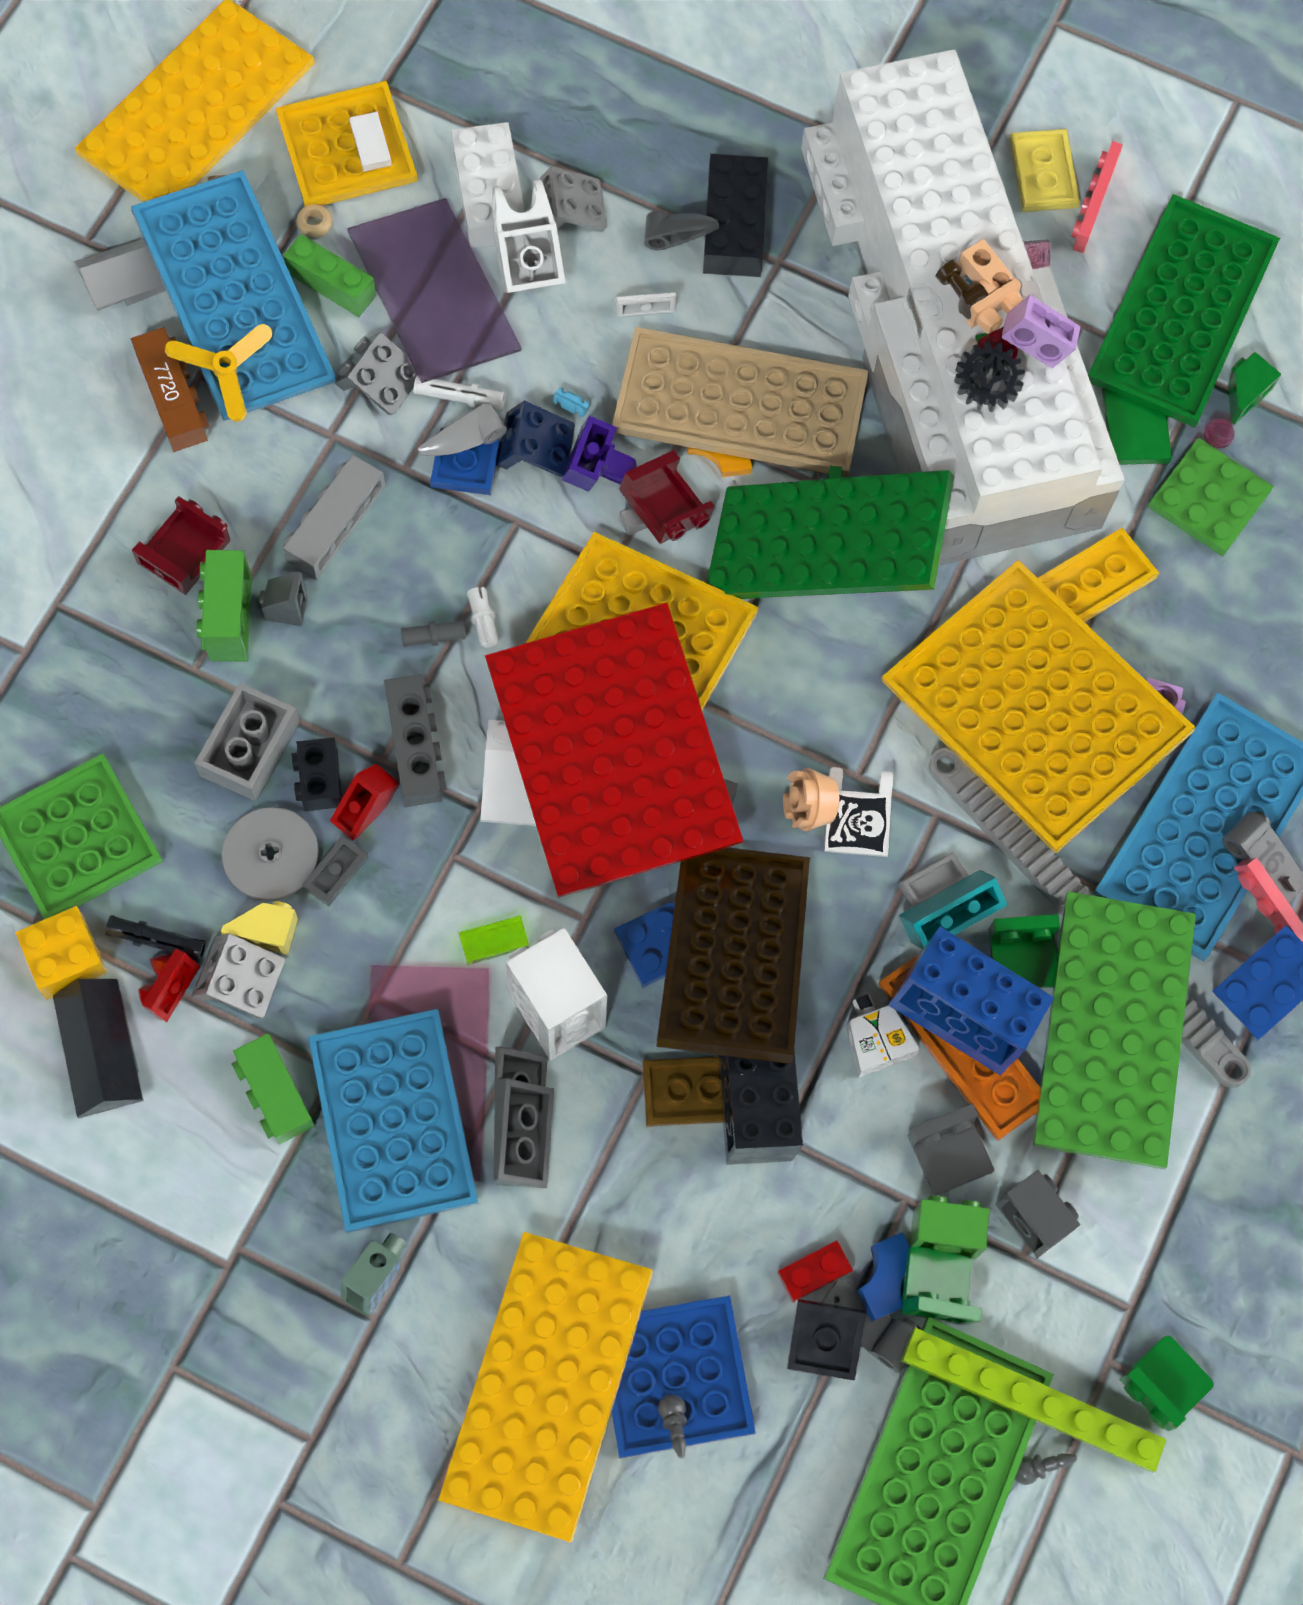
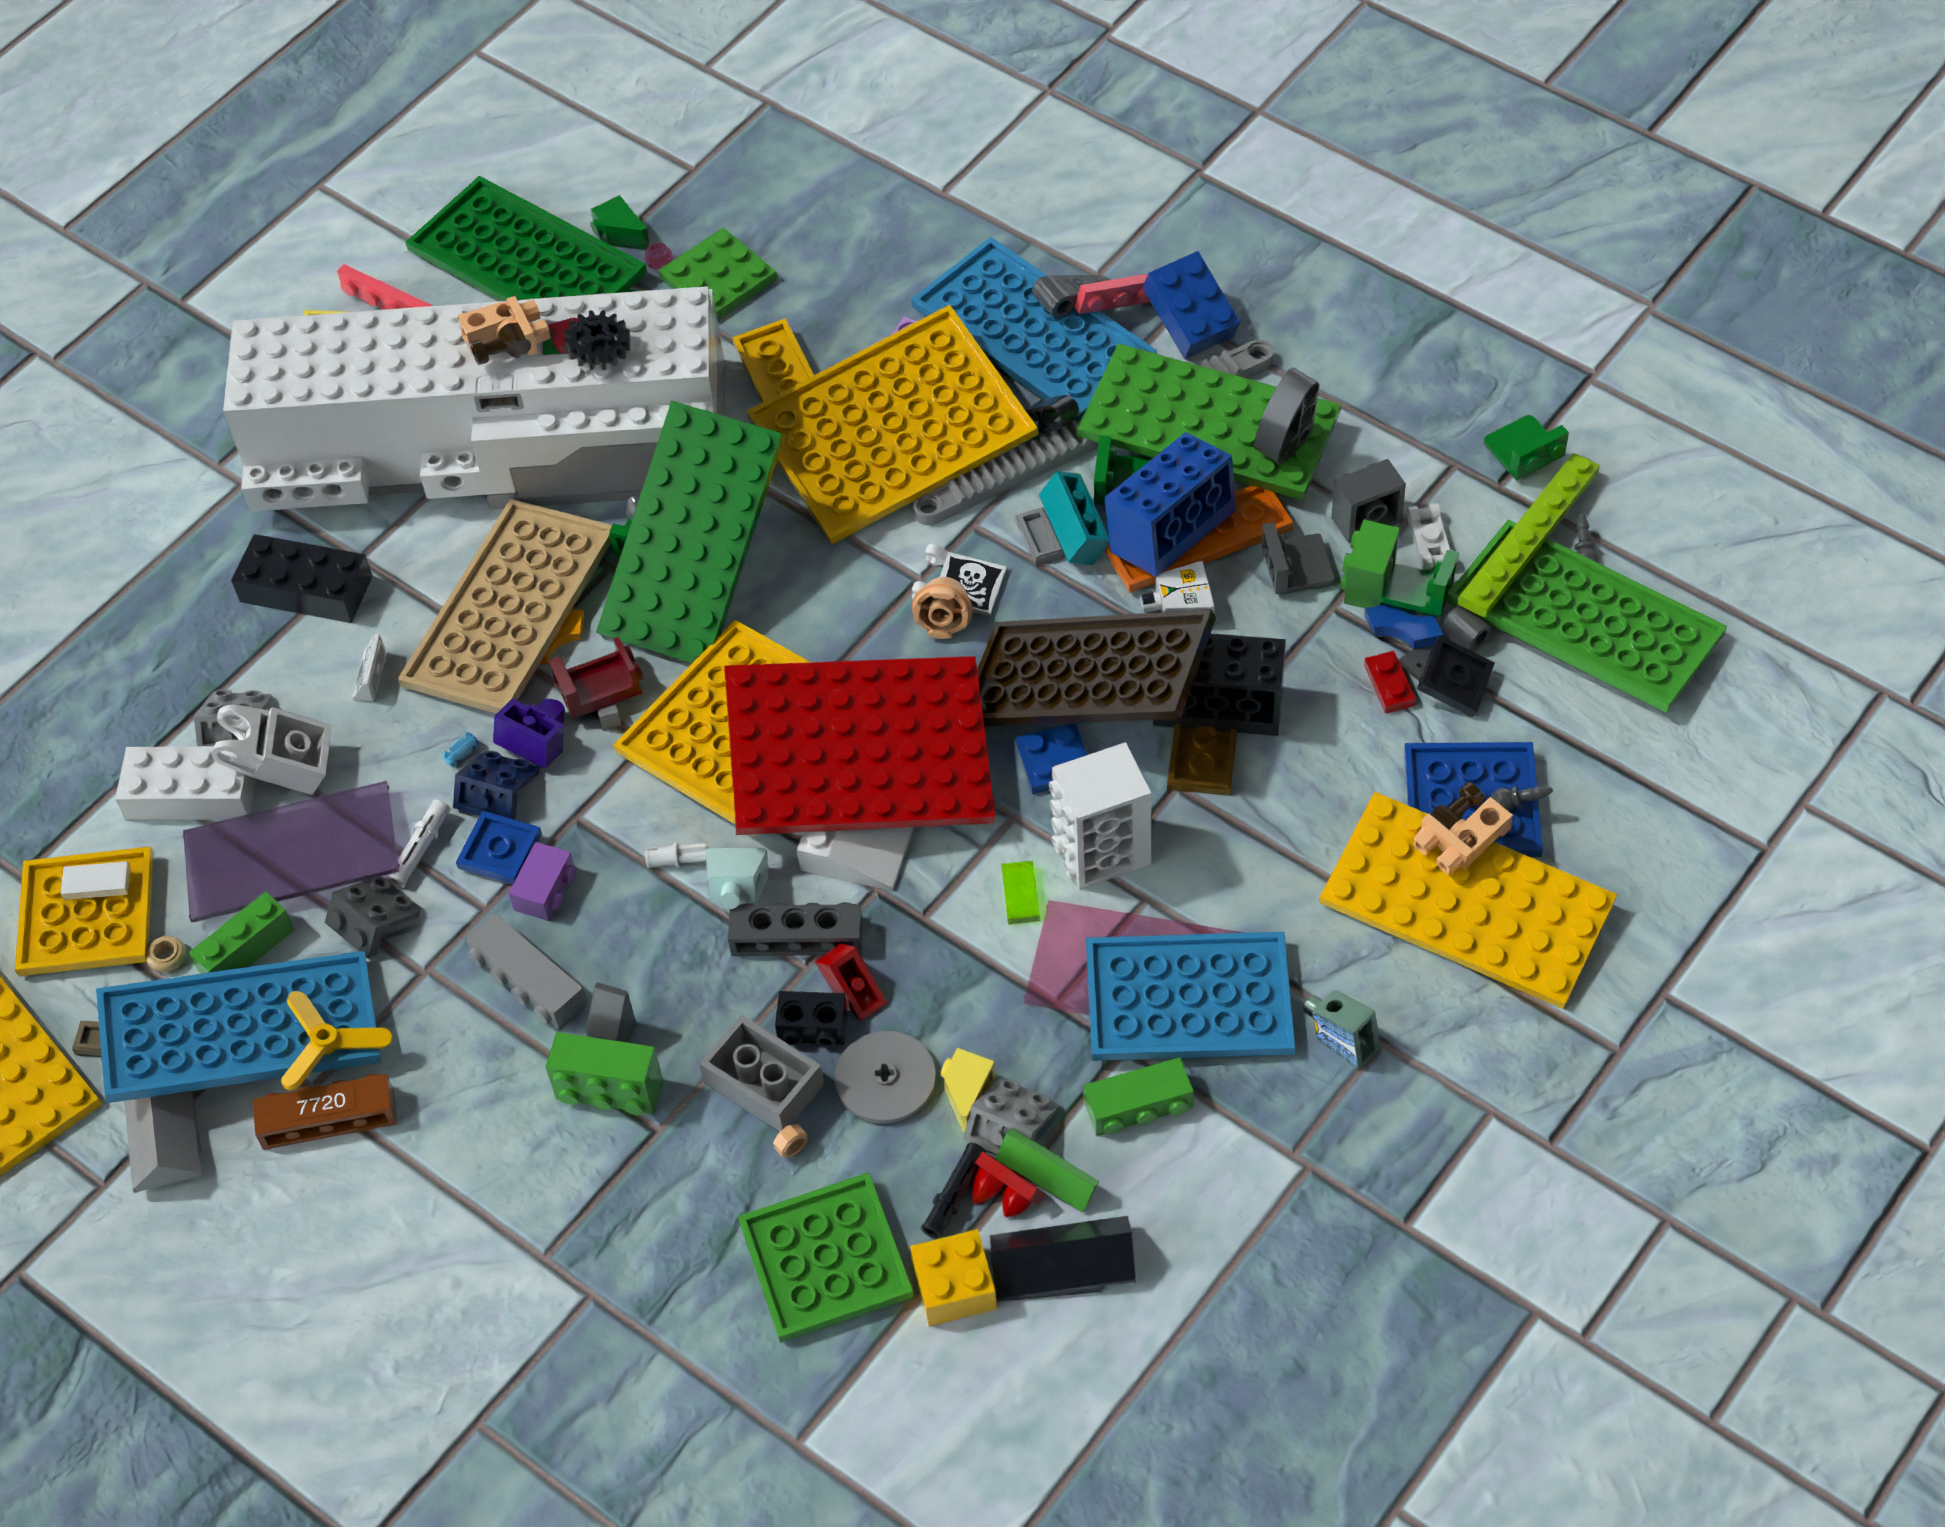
camera: 70 degrees left, 15 degrees down
dark red panel [132,496,231,595] -> none
dark grey plate [302,836,369,906] -> none
dark grey pin [401,620,466,647] -> none
light grey piece [417,403,507,456] -> none
dark grey slope [494,1046,554,1188] -> none
dark grey piece [644,211,719,251] -> none
lavender brick [1002,295,1081,368] -> none
none -> medium lavender brick [508,842,577,921]
none -> light aqua torso [705,848,769,909]
none -> light nougat tile [773,1124,807,1158]
none -> bright green tile [995,1128,1100,1212]
none -> black beam [1025,395,1079,434]
none -> dark grey beam [1254,367,1320,464]
none -> white plate [1407,503,1452,571]
none -> light nougat hips [1413,781,1513,875]

